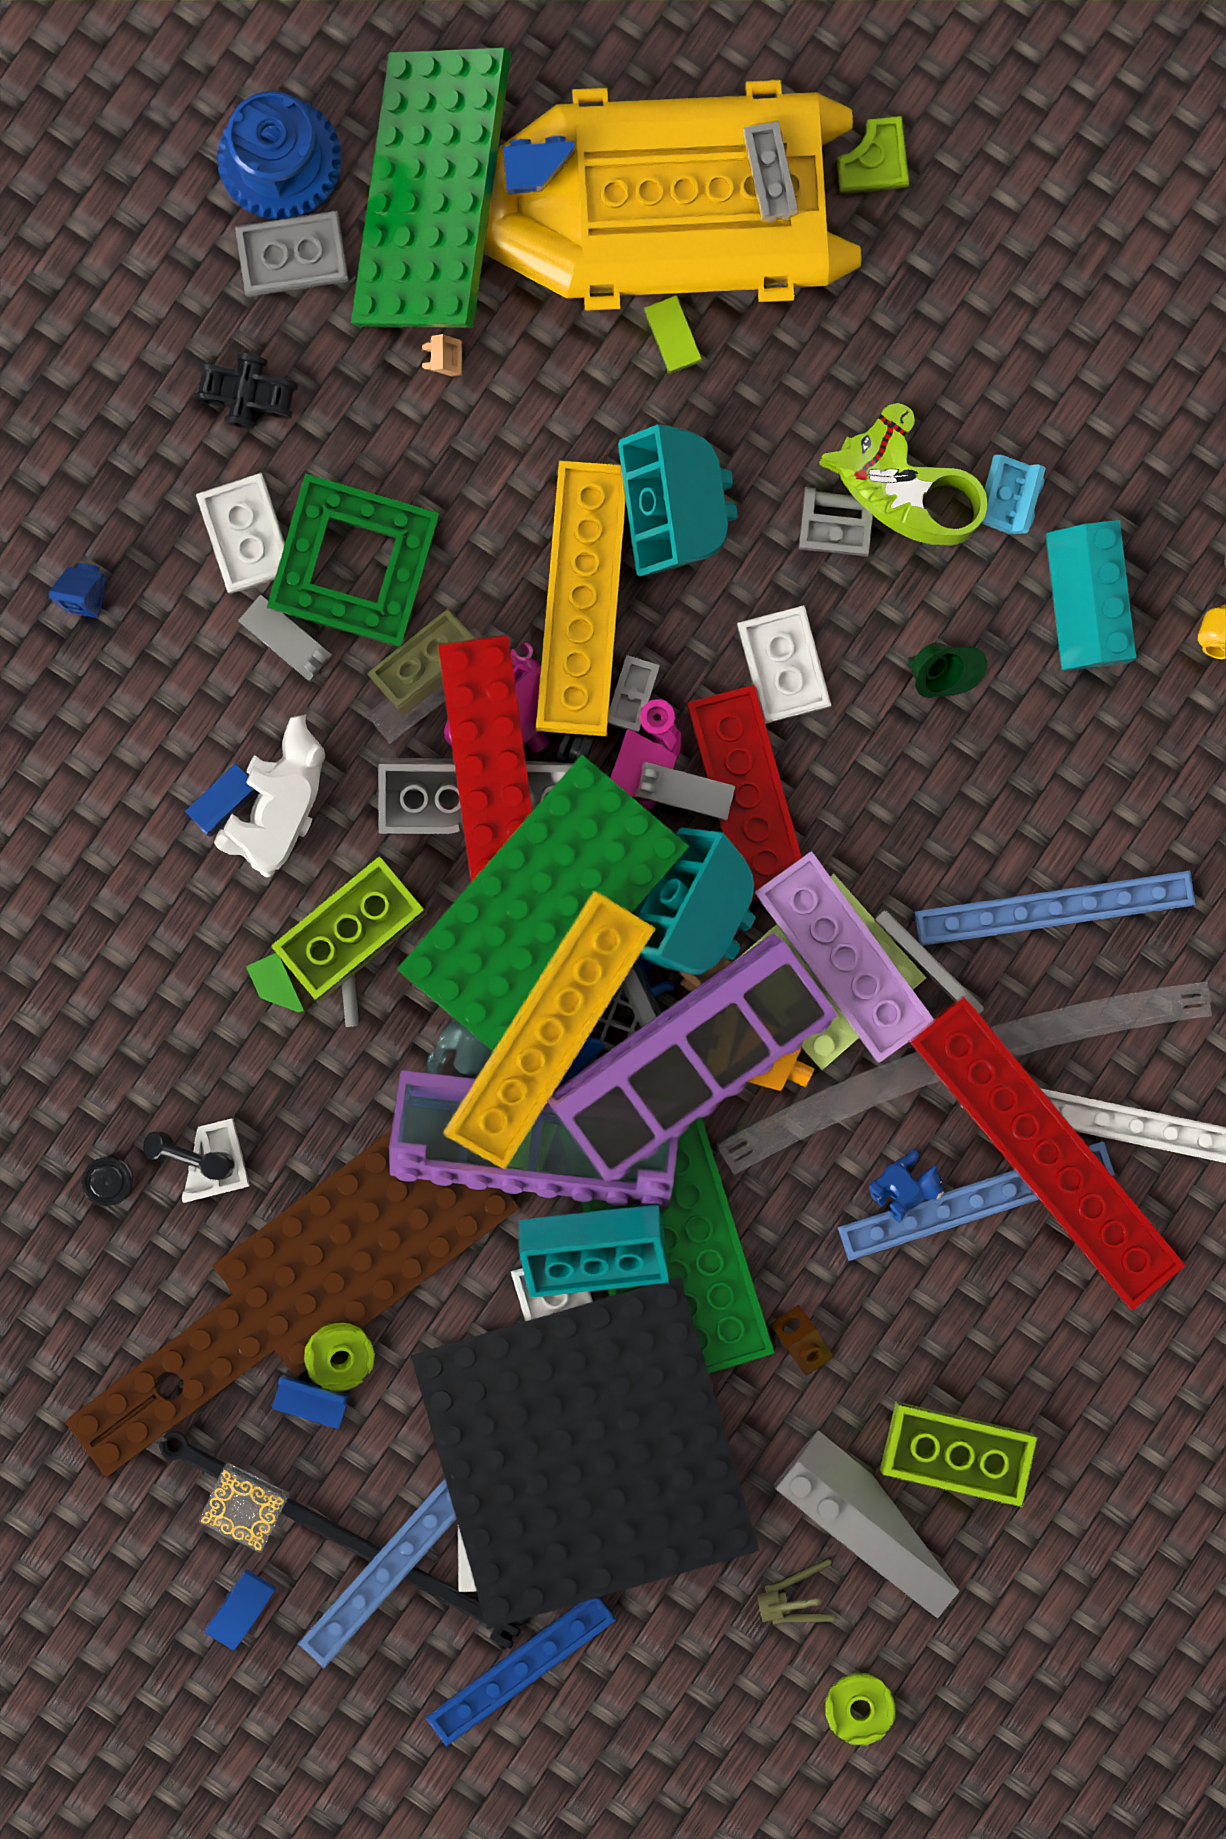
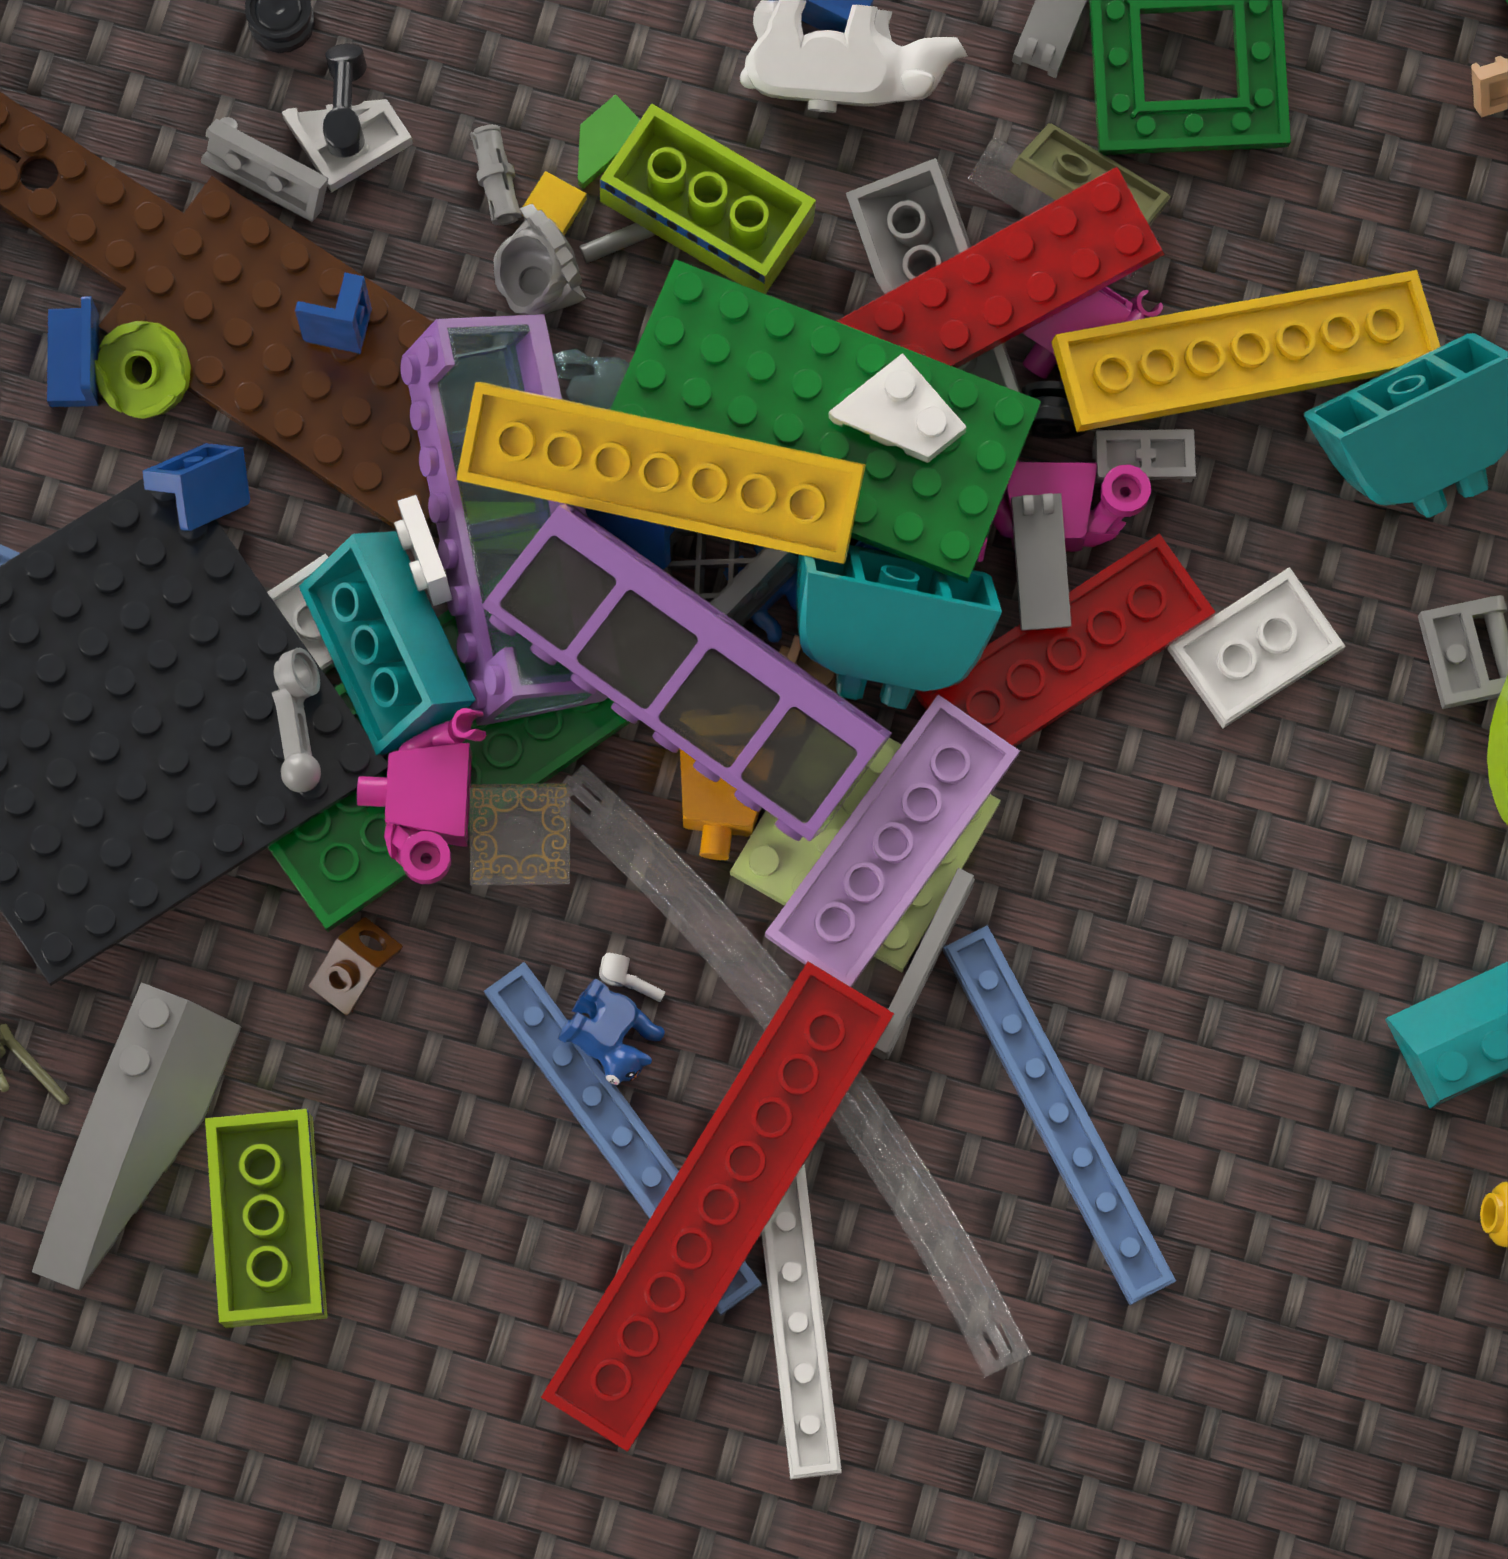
camera: 70 degrees right, 10 degrees down
dark green piece [908,643,987,698] -> none
none -> blue panel [142,443,250,531]
none -> light grey hinge [201,117,329,222]
none -> light grey piece [272,648,321,793]
none -> blue panel [295,272,372,354]
none -> dark pink torso [357,708,486,884]
none -> white wing [394,495,452,606]
none -> clear plate [469,783,570,885]
none -> light grey pin [470,124,522,225]
none -> light grey hair [494,204,586,315]
none -> yellow tile [521,171,587,236]
none -> white hand [599,953,665,1002]
none -> white wing [829,353,967,463]

